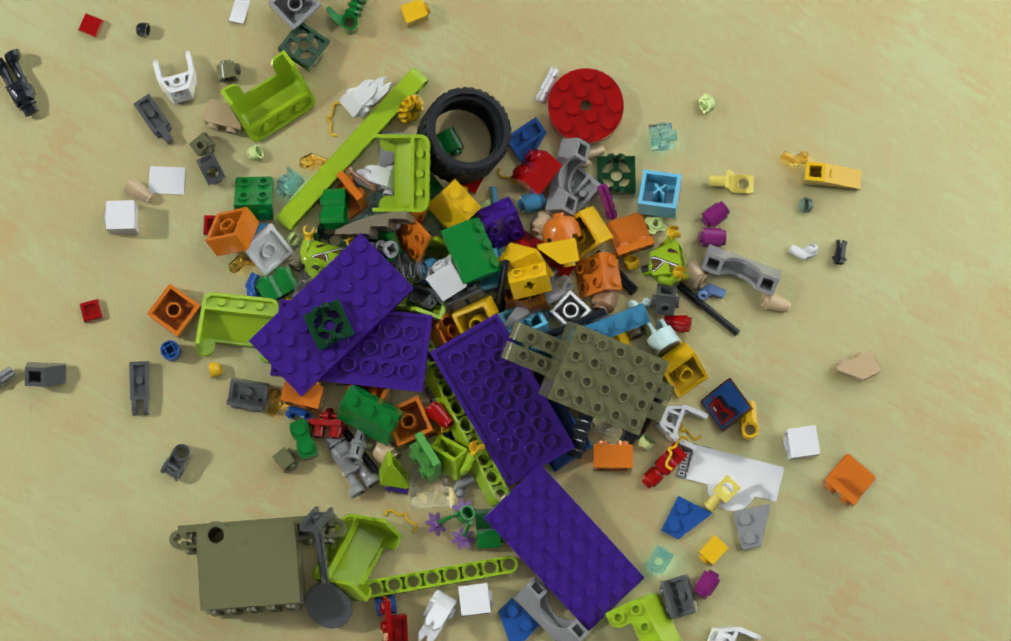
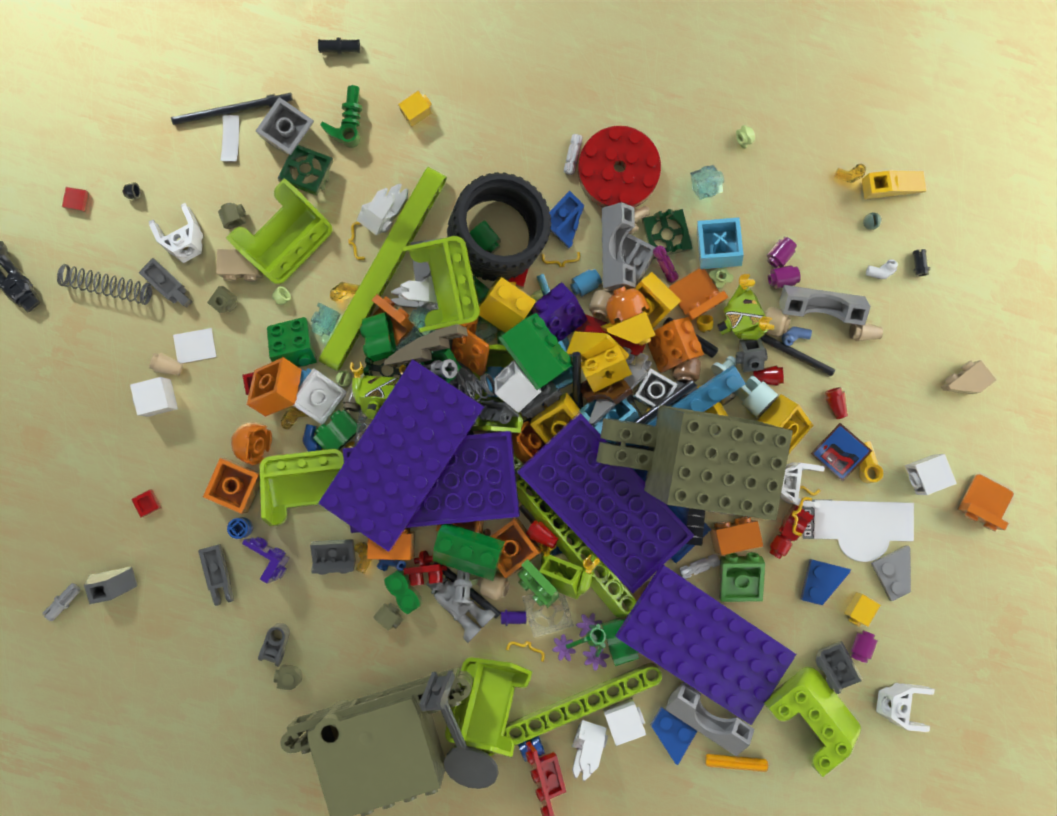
camera: 15 degrees left, 5 degrees up
dark grey brick [196,152,225,186] -> none
yellow hinge [208,362,223,378] -> none
dark green piece [303,299,355,351] -> none
medium nougat hinge [346,166,378,191] -> none
lime slope [379,451,410,489] -> none
yellow gear [398,95,424,124] -> none
light grey arm [453,473,476,498] -> none
red brick [510,148,563,195] -> none
clear light blue brick [645,545,674,576] -> none
light yellow bracket [705,475,741,511] -> none
light yellow bracket [709,170,754,194] -> none
none -> dark grey piece [57,264,152,305]
none -> orange cylinder [231,422,272,465]
none -> dark purple bracket [242,536,290,583]
none -> olive plate [274,664,303,690]
none -> white axle [680,554,720,579]
none -> bright green plate [719,552,765,602]
none -> red cone [825,387,848,419]

